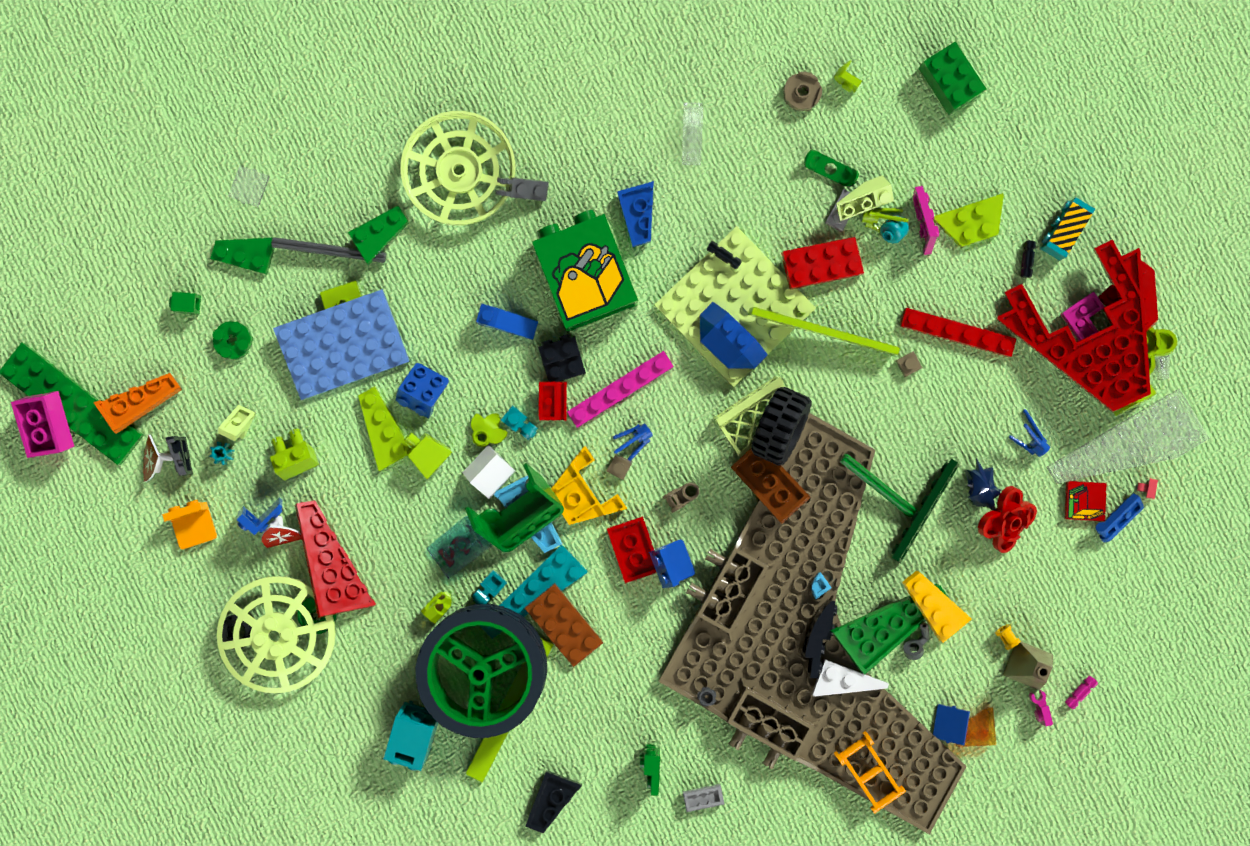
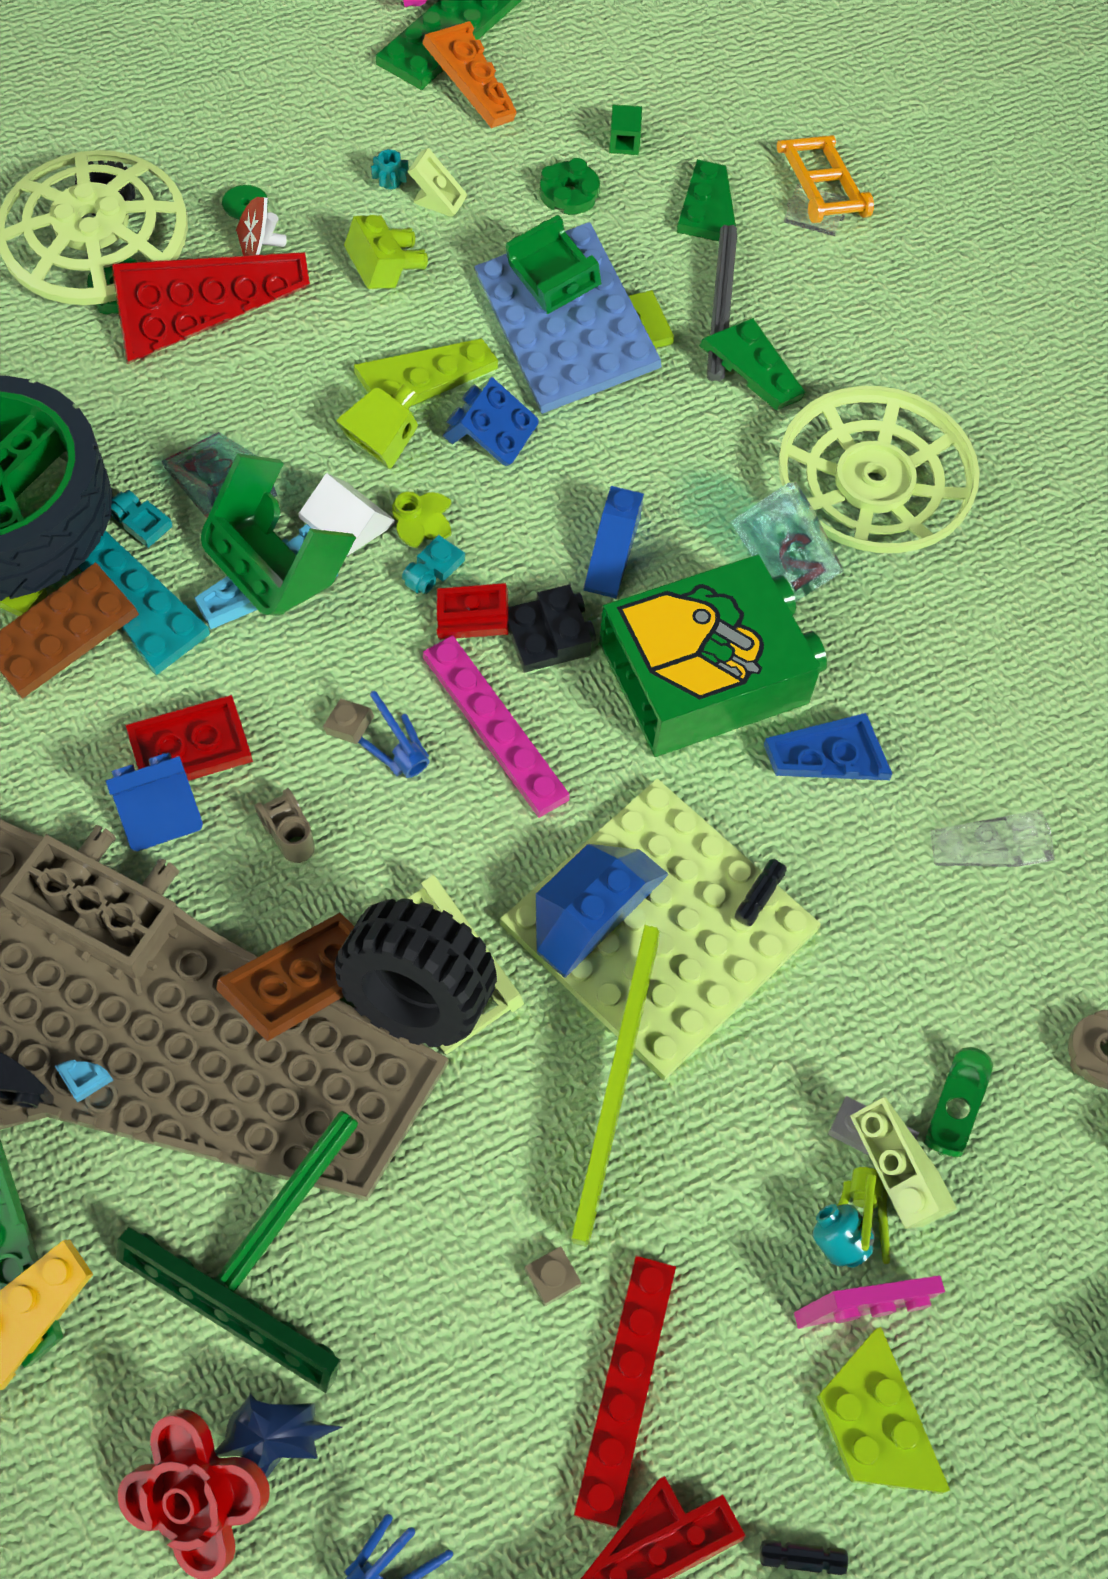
camera: 85 degrees right, 25 degrees down
shield [143,435,173,482] -> none
light orange bracket [162,500,217,549] -> none
wing [166,436,193,476] -> none
blue bracket [237,497,283,535] -> none
lime rock [421,591,452,624] -> none
dark grey hinge [496,177,549,201] -> none
yellow wing [551,446,627,525] -> none
red plate [781,237,864,290] -> none
none -> green piece [222,185,268,220]
none -> green panel [505,215,602,314]
none -> clear light blue slope [731,481,844,602]
none -> light orange piece [777,135,874,223]

